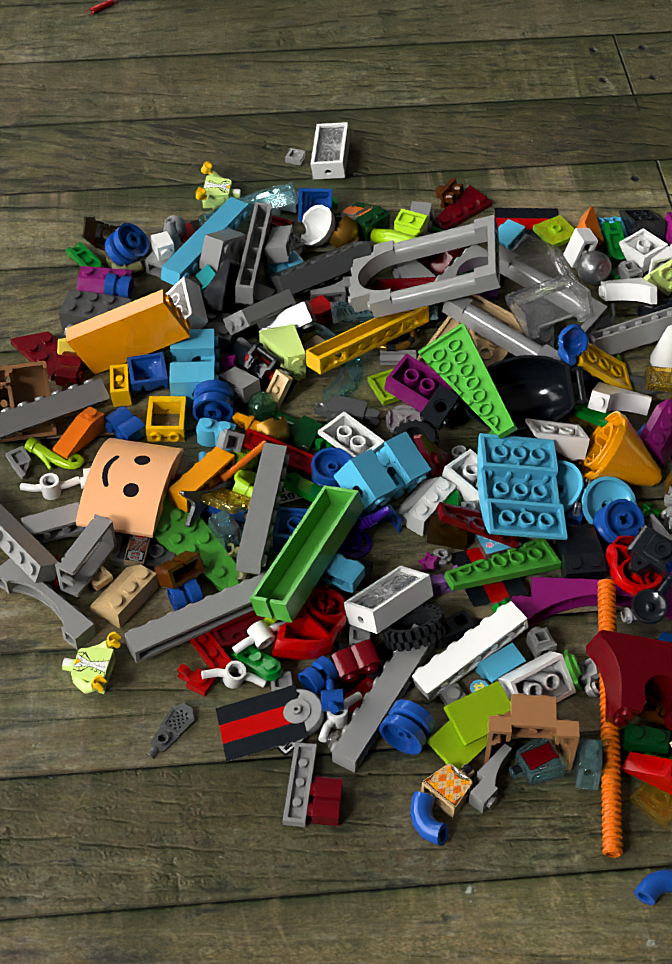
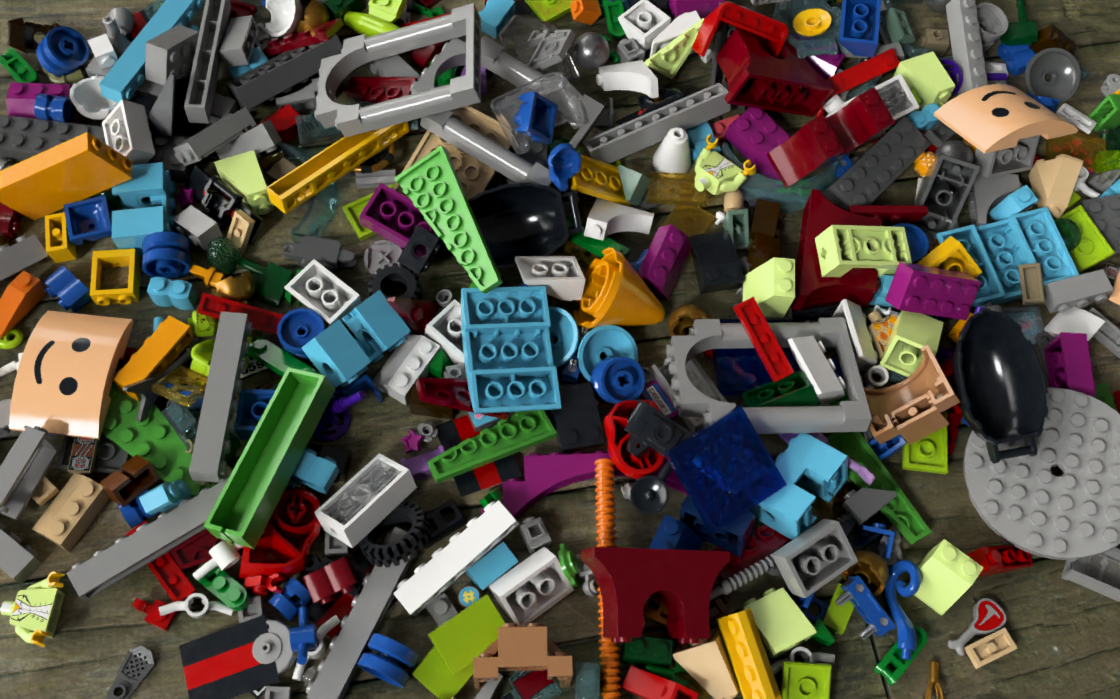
camera: 10 degrees left, 15 degrees up
teal bracket [195,264,216,290] -> none
light grey window [216,428,245,453] -> none
orange bar [221,440,267,482] -> none
white brick [563,228,598,268] -> none
green bar [640,502,662,519] -> none
none -> white cylinder [69,75,118,120]
none -> medium azure brick [139,480,191,515]
none -> red plate [244,574,285,595]
none -> dark red wing [263,17,344,57]
none -> light grey wing [510,30,576,84]
none -> blue brick [514,91,558,144]
none -> sand green slope [617,165,651,206]

